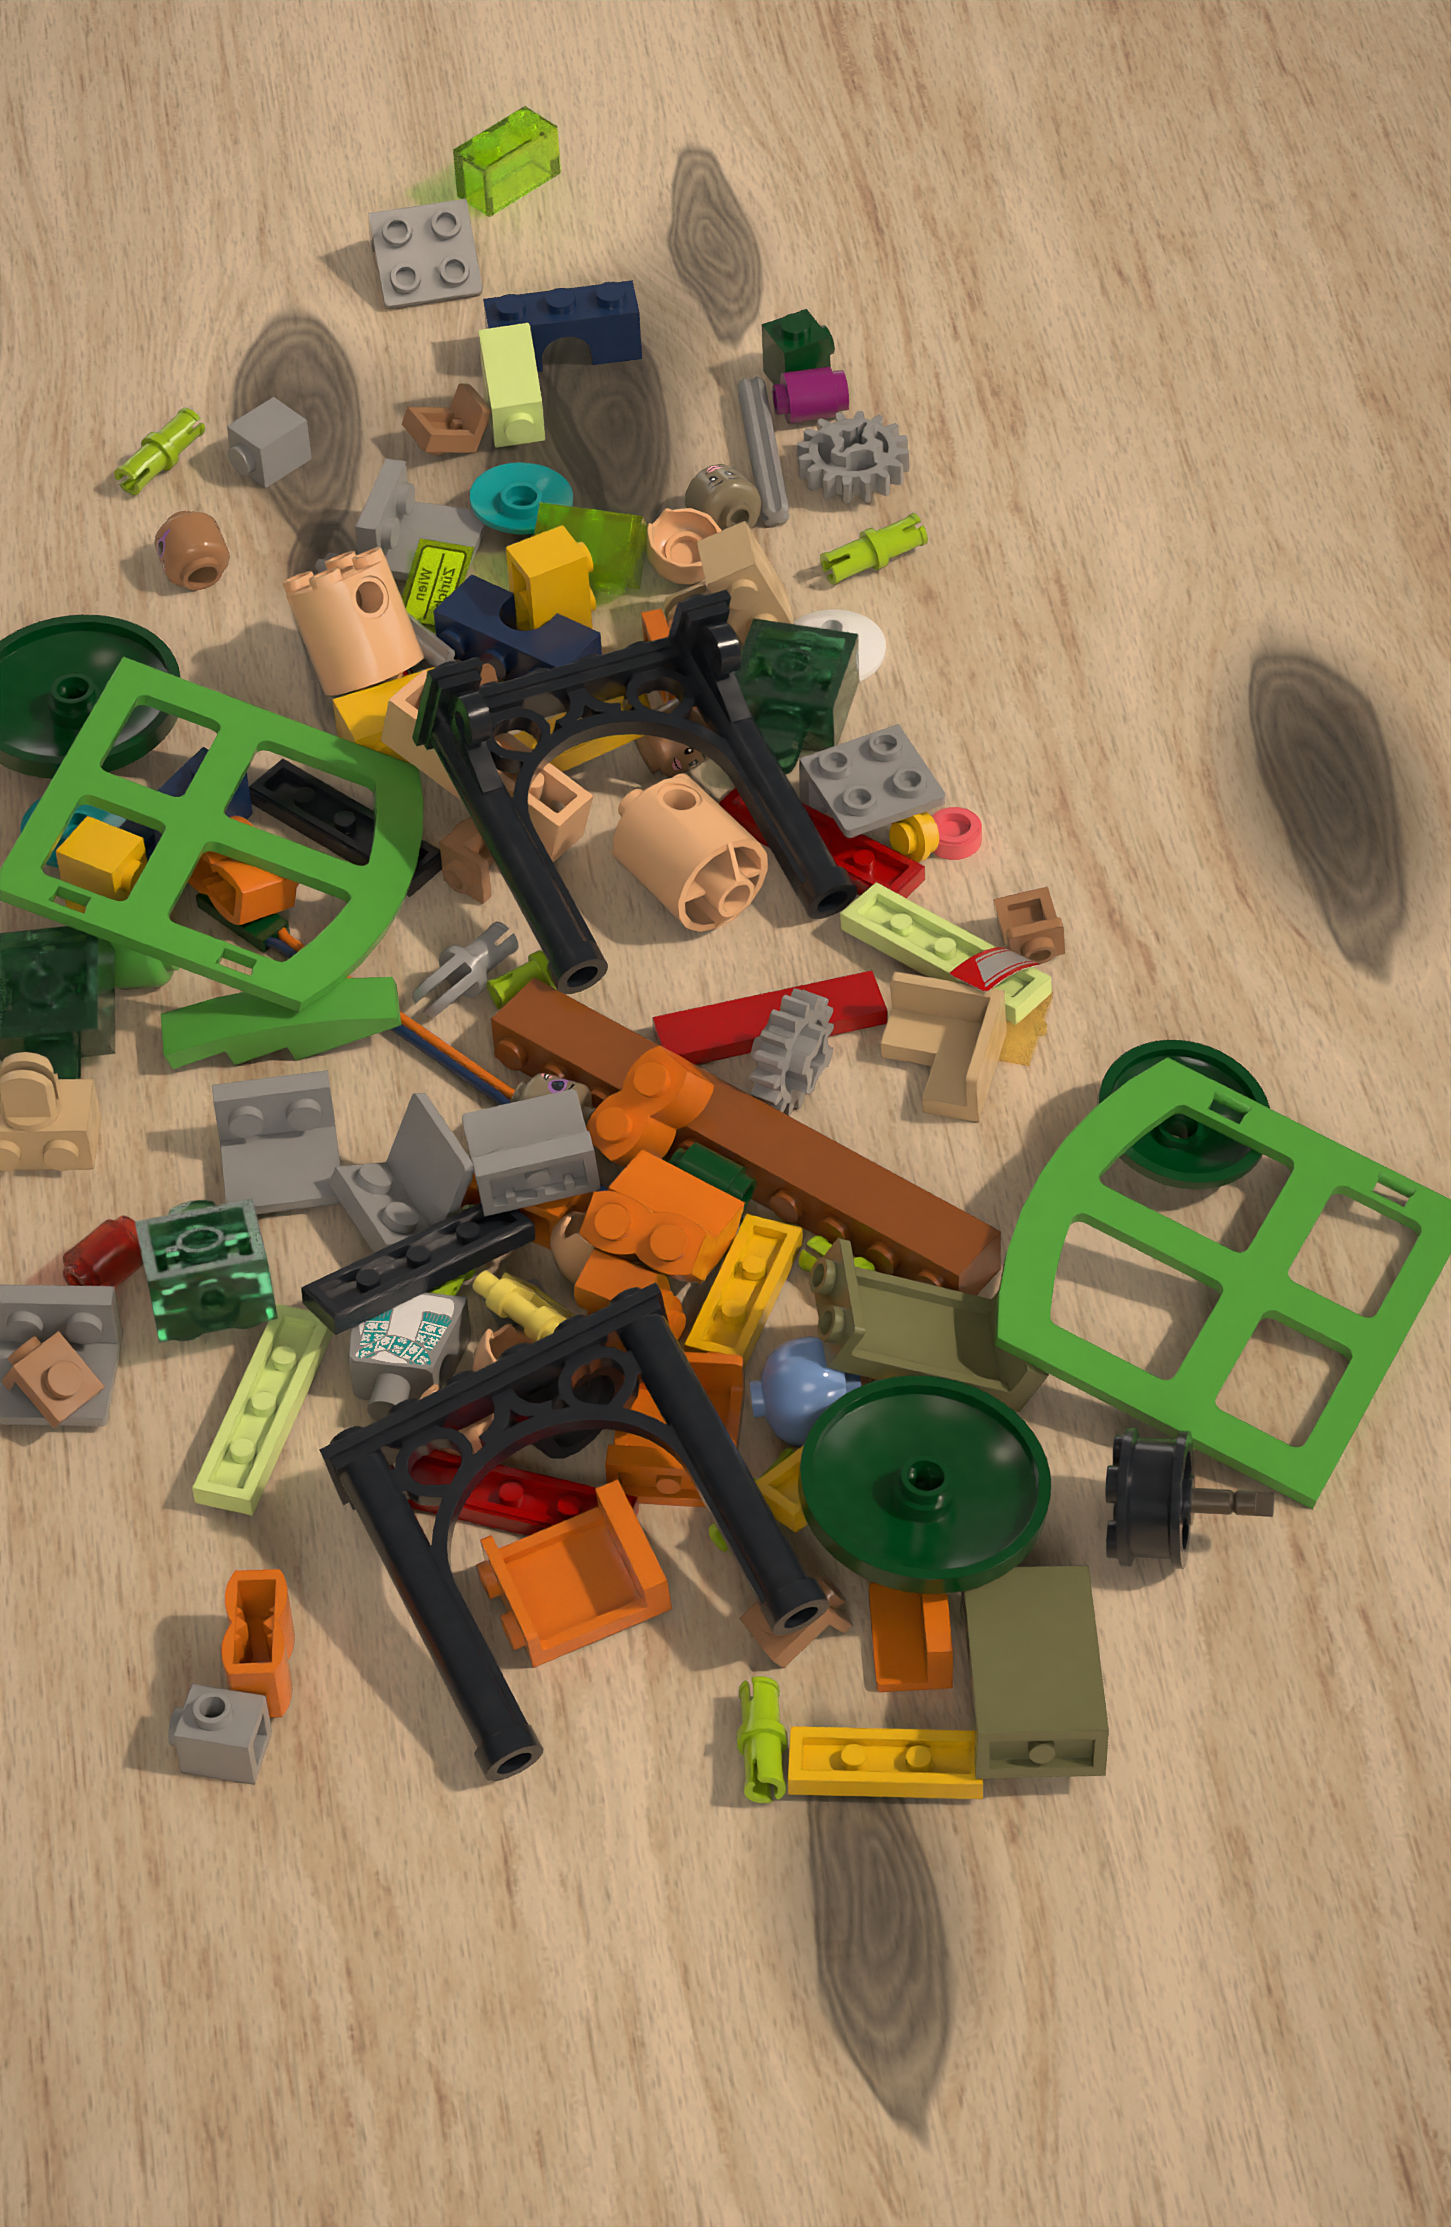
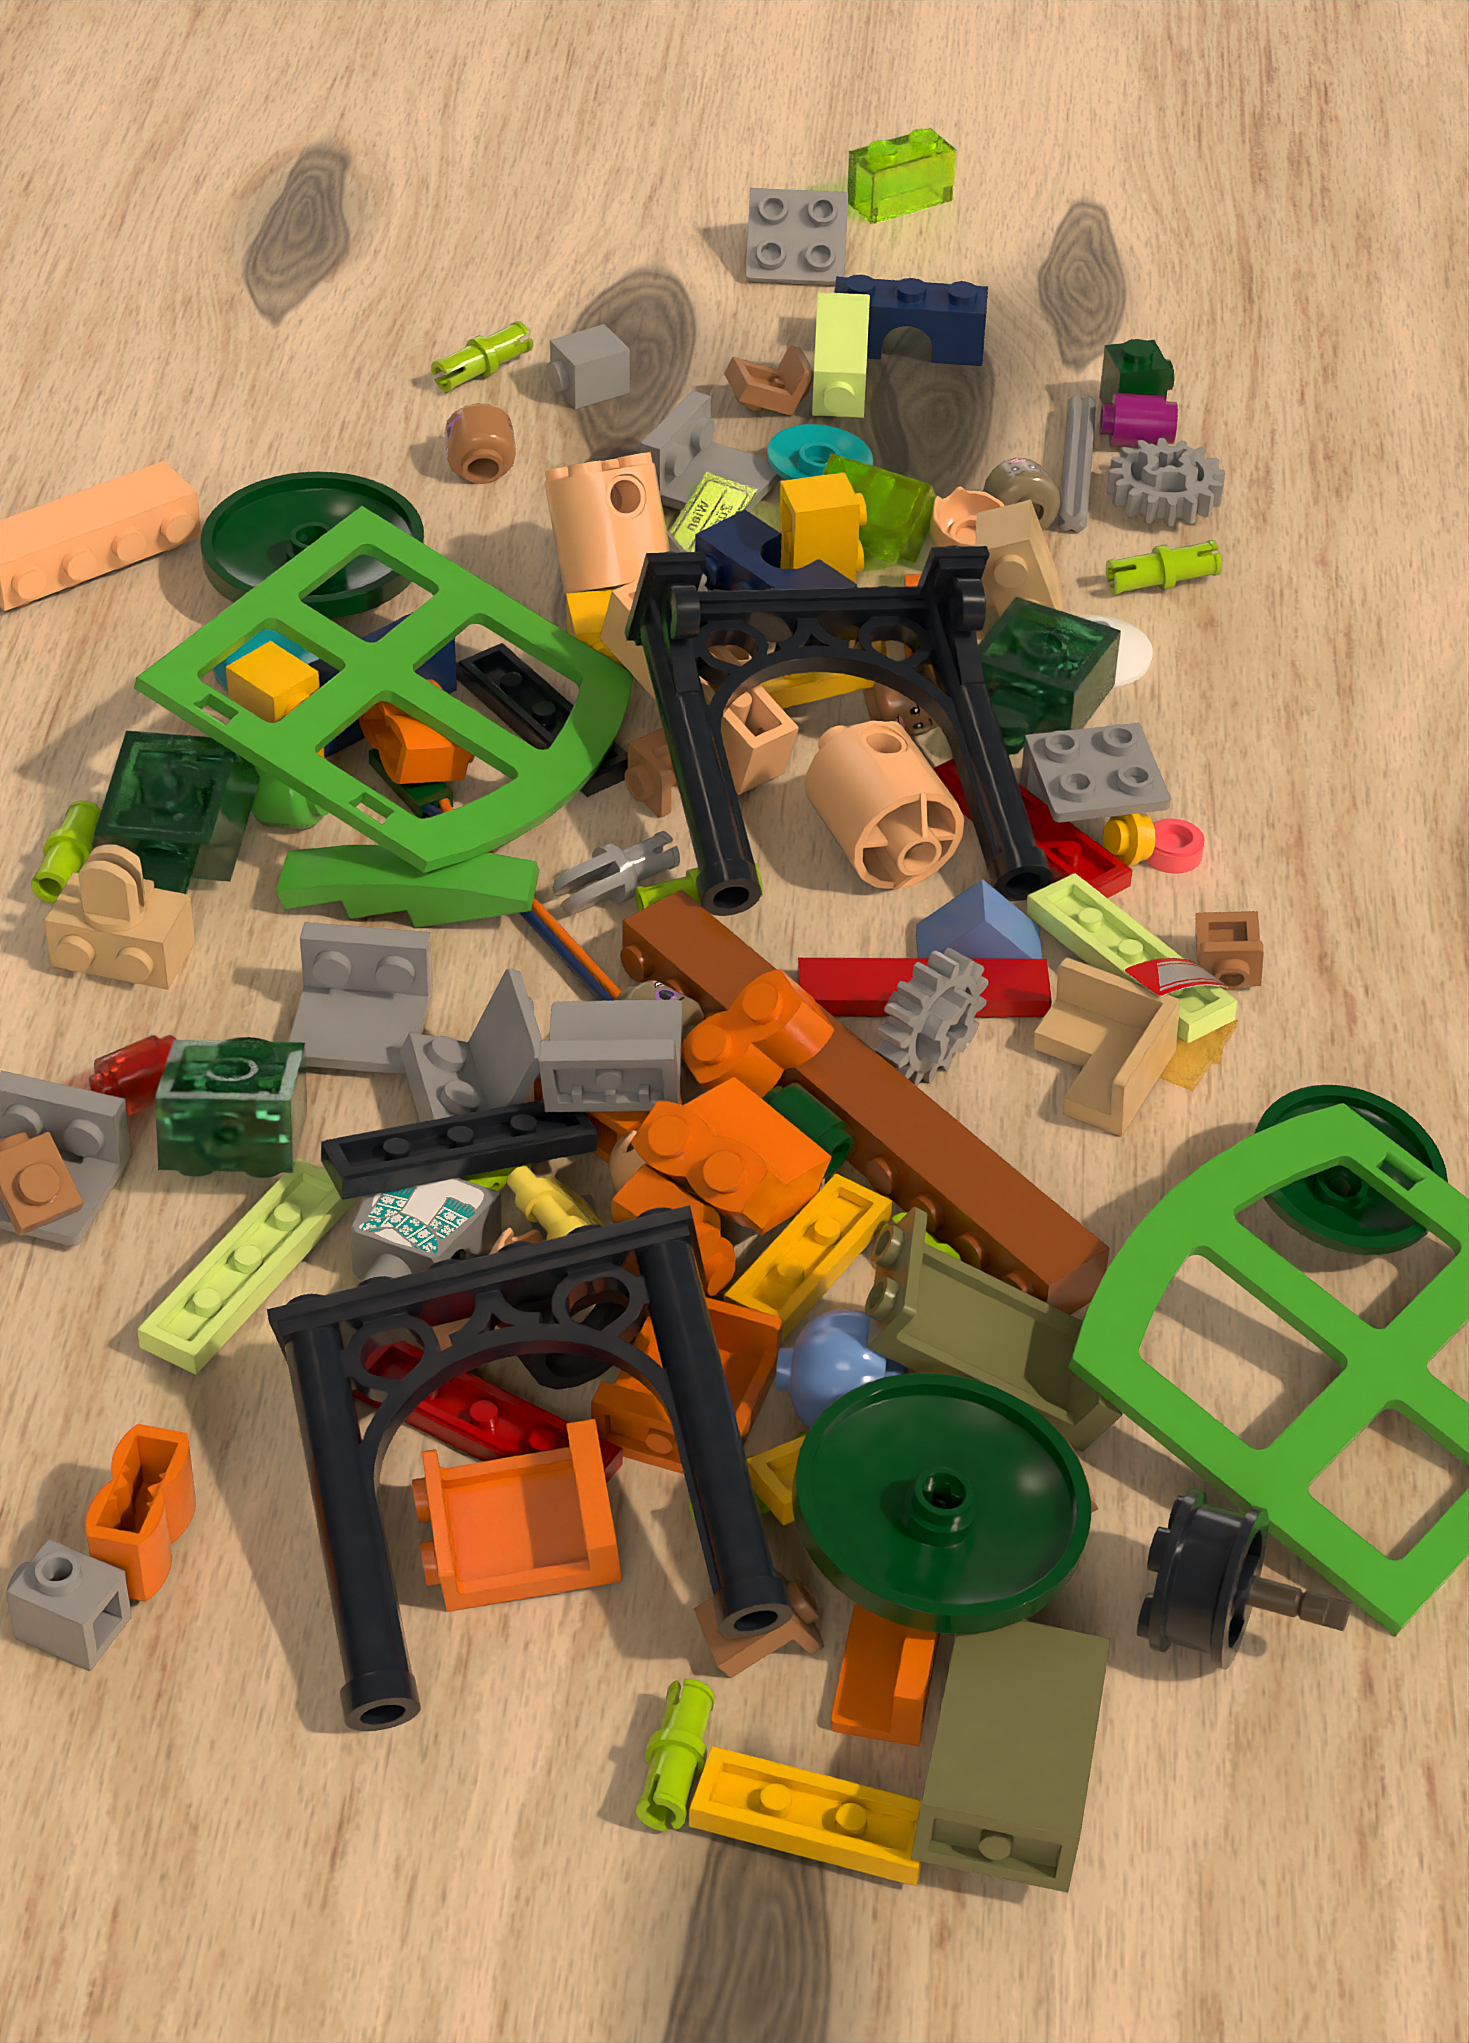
camera: 10 degrees right, 5 degrees down
none -> medium blue slope [916,879,1042,959]

